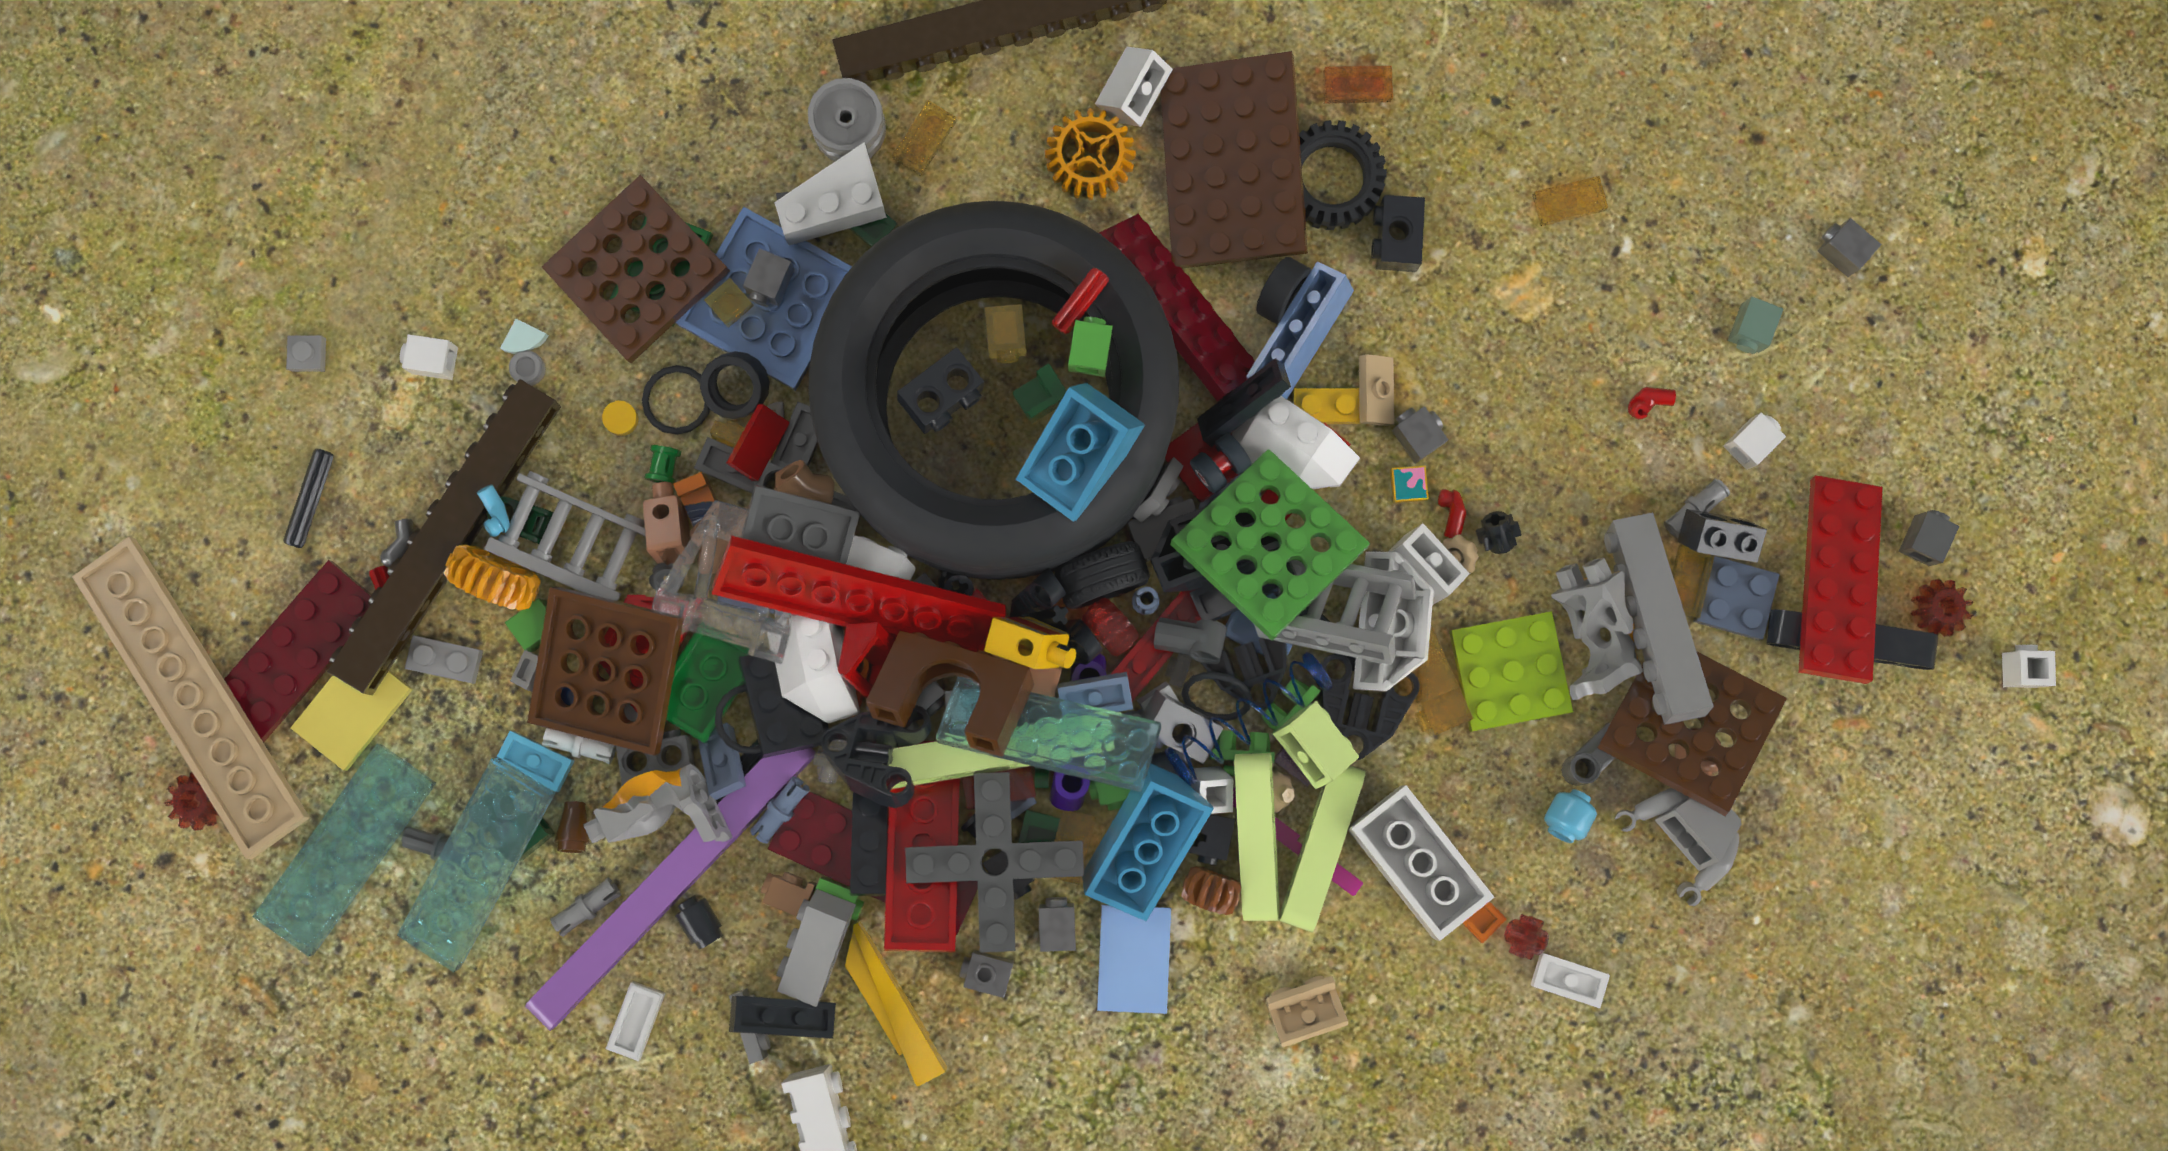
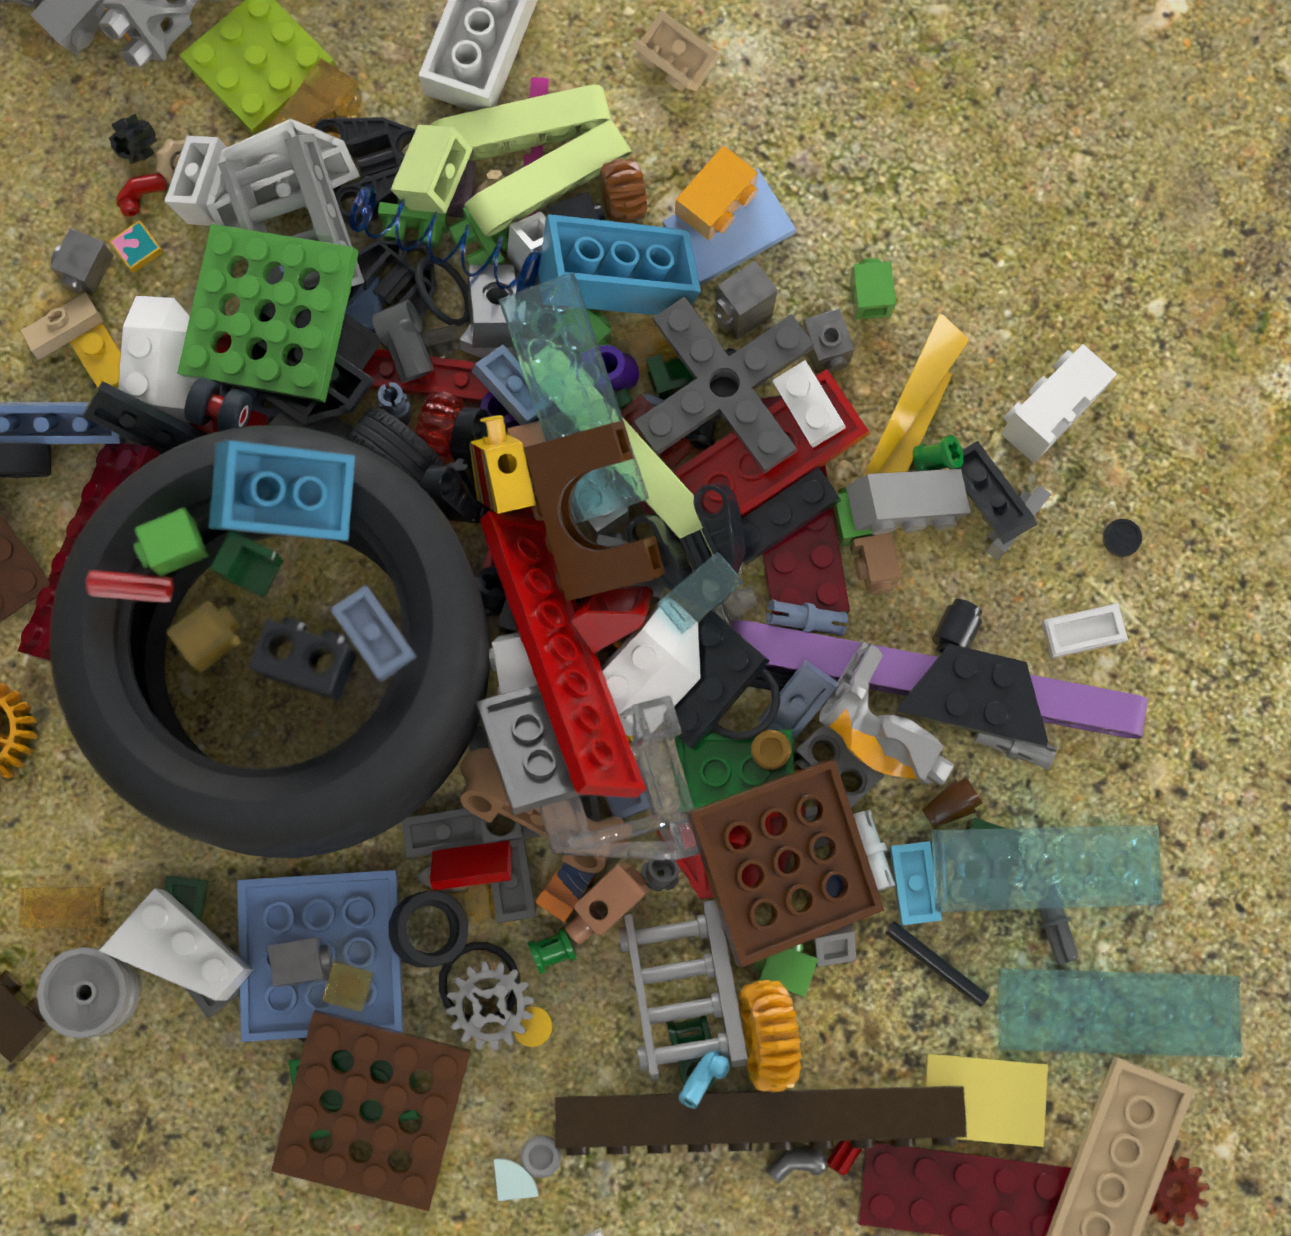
camera: 120 degrees left, 5 degrees down
light grey plate [404,635,483,684] -> none
none -> sand blue plate [330,585,416,682]
none -> light grey gear [446,962,534,1050]
none -> clear light blue tile [657,552,744,634]
none -> light orange brick [675,145,758,241]
none -> pearl gold tile [751,730,792,771]
none -> white plate [772,360,846,448]
none -> bright green brick [850,258,896,320]
none -> black bar [885,921,990,1008]
none -> black wing [896,644,1048,748]
none -> green bush [913,435,963,471]
none -> black piece [1103,519,1142,557]

